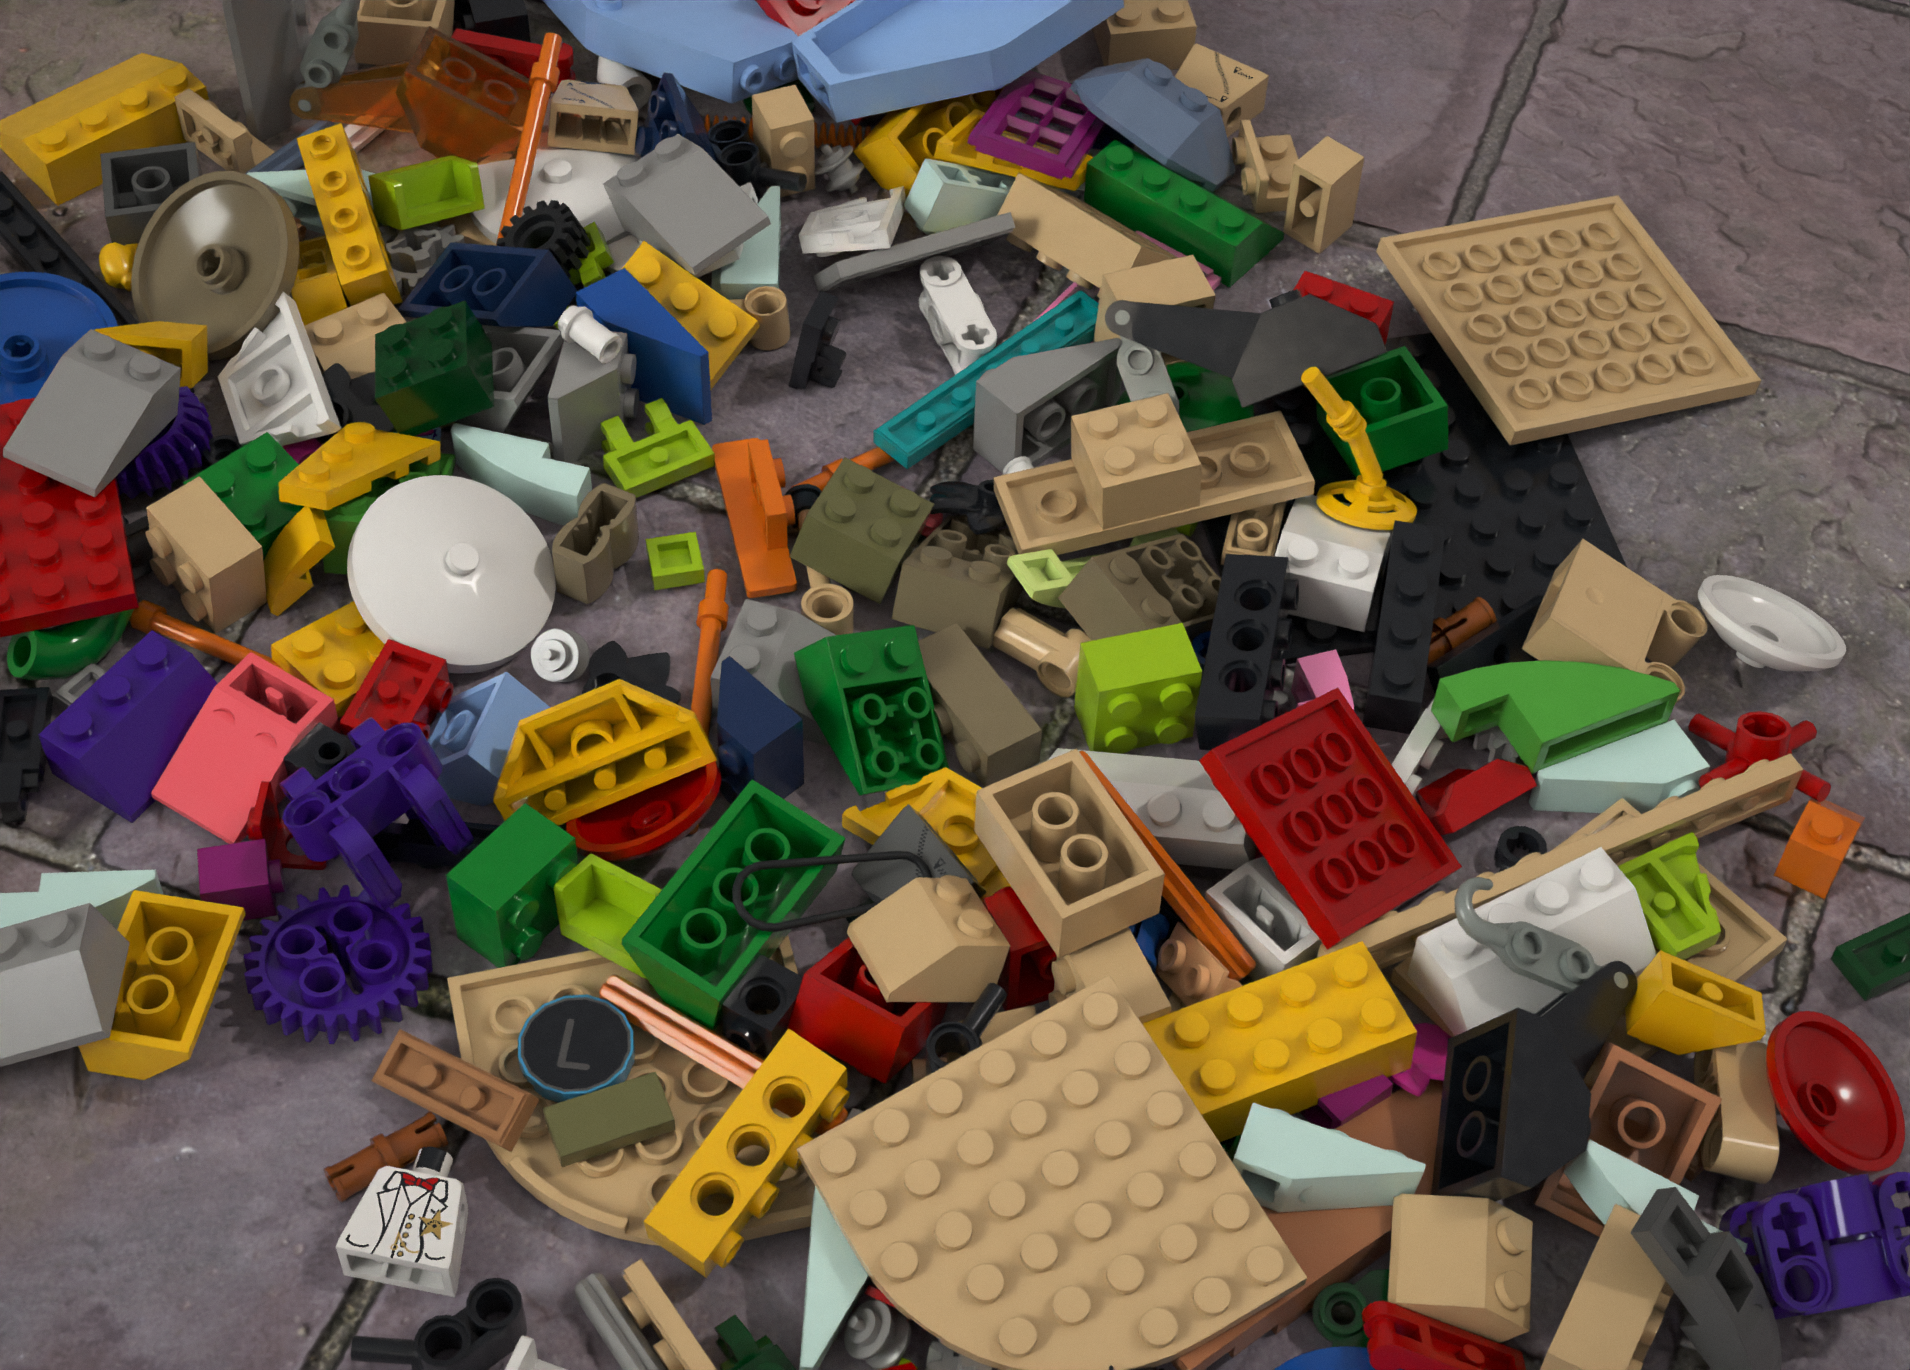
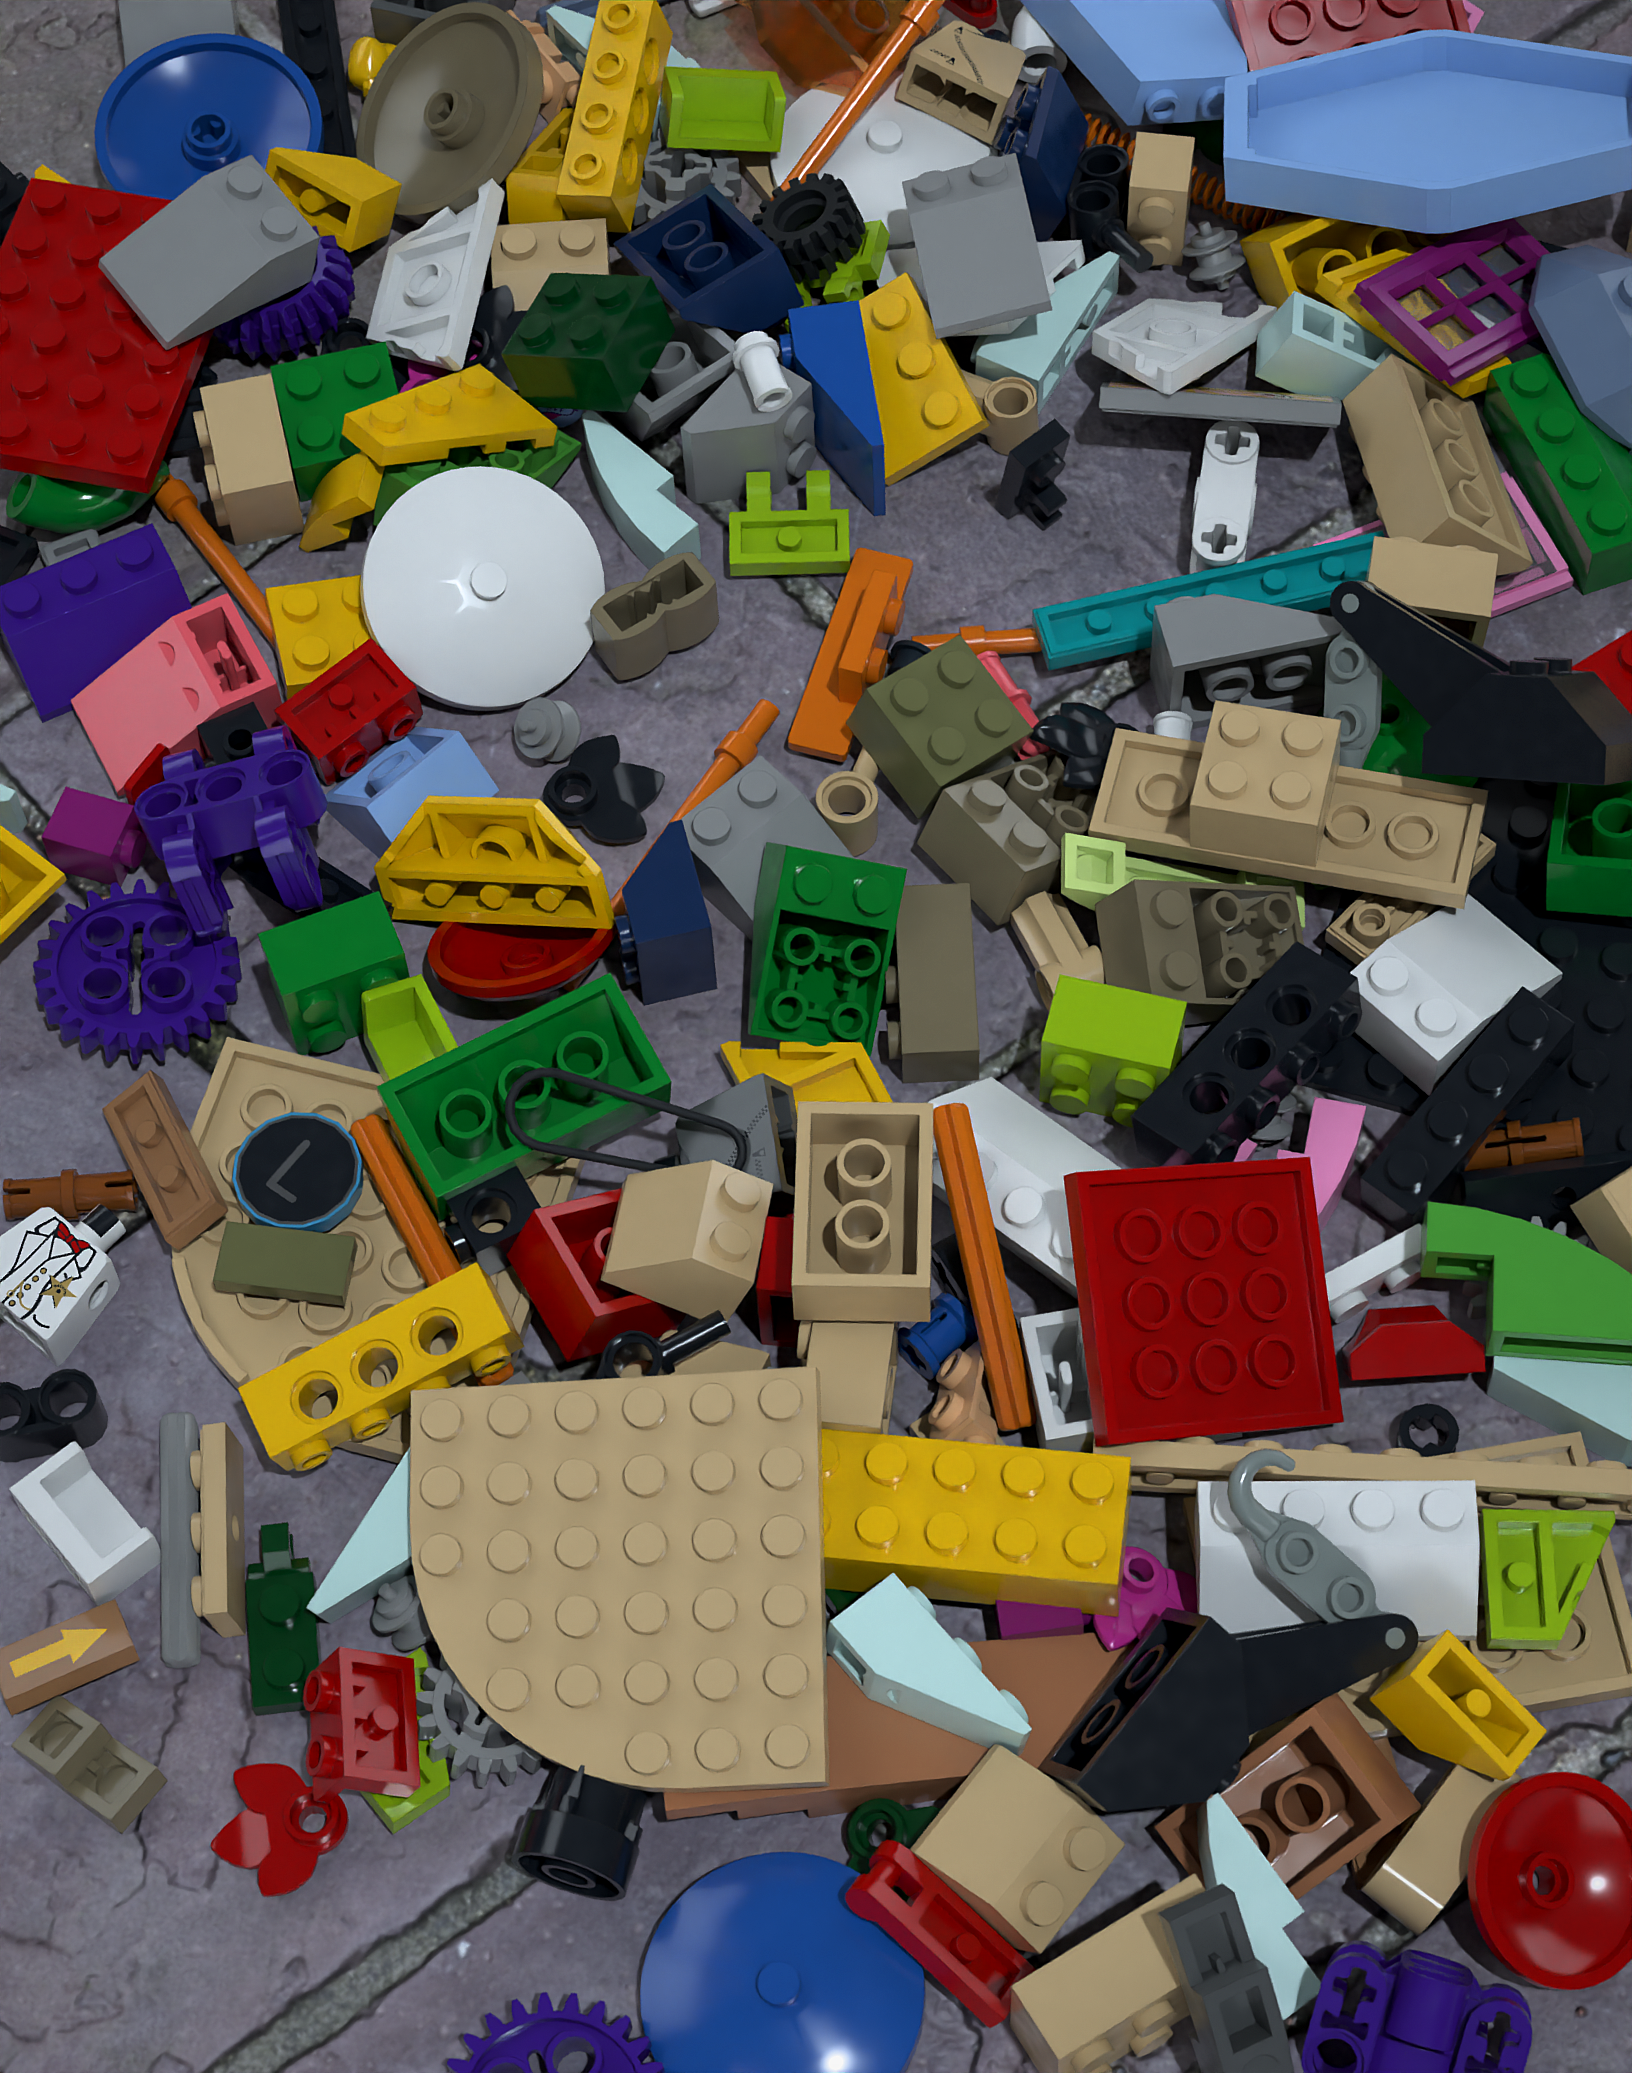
camera: 35 degrees right, 10 degrees up
lime plate [645,531,705,590] -> none
yellow dish [1301,367,1417,530] -> none

